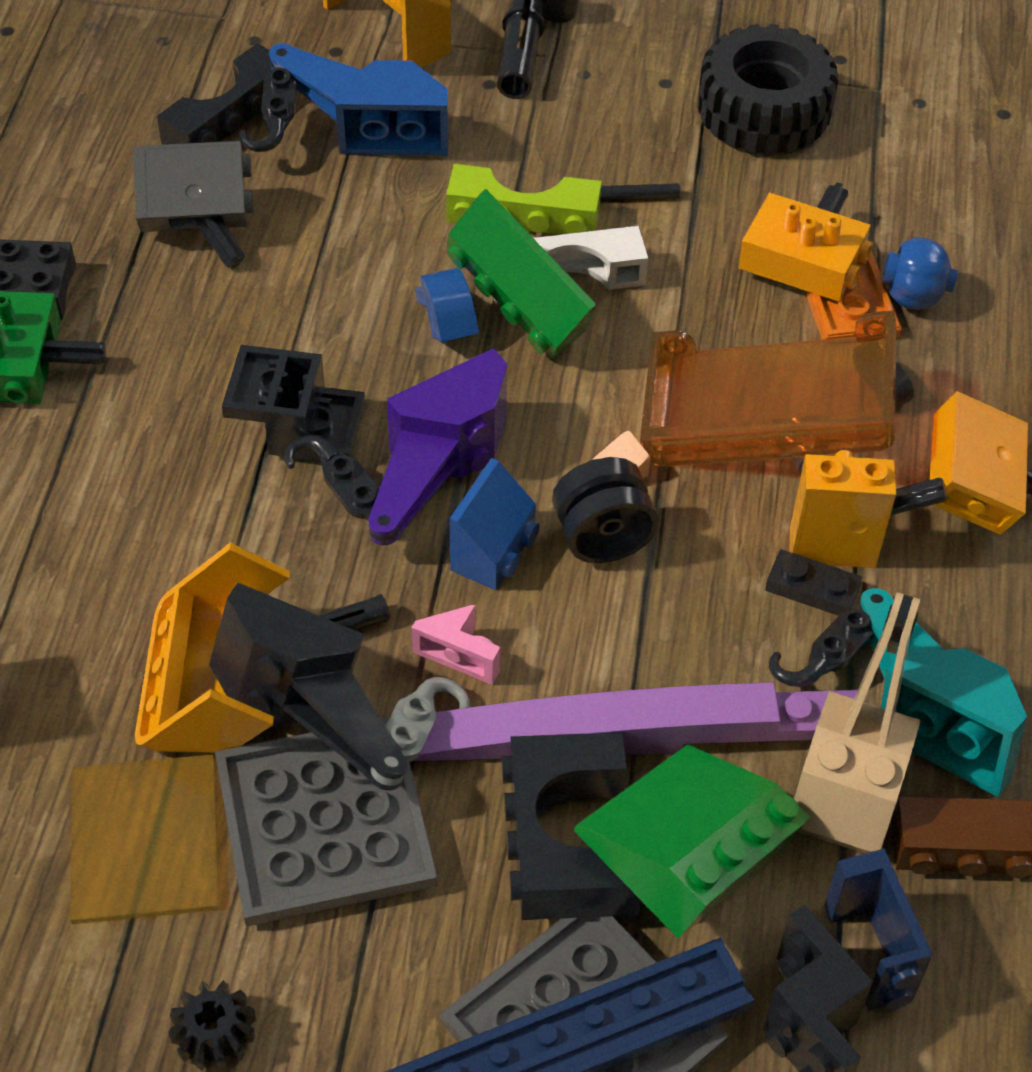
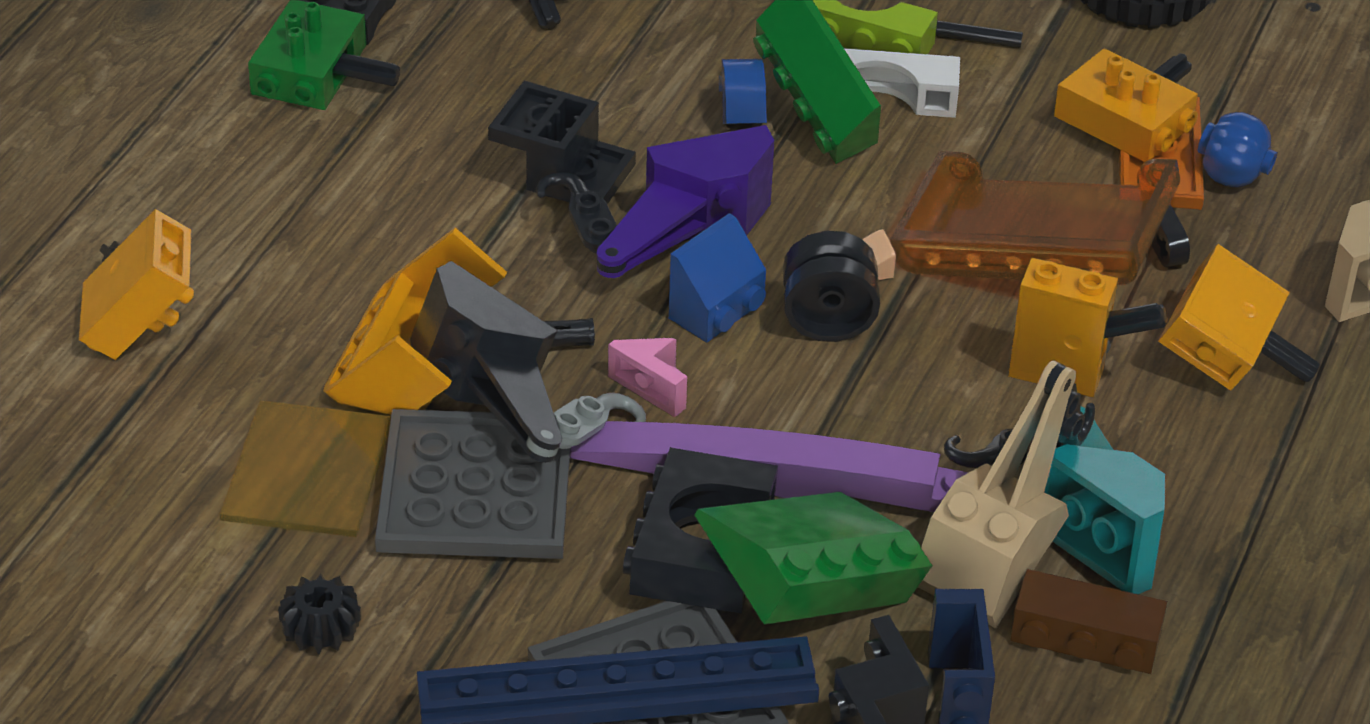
camera: 15 degrees right, 10 degrees down
black plate [765,549,863,616] -> none

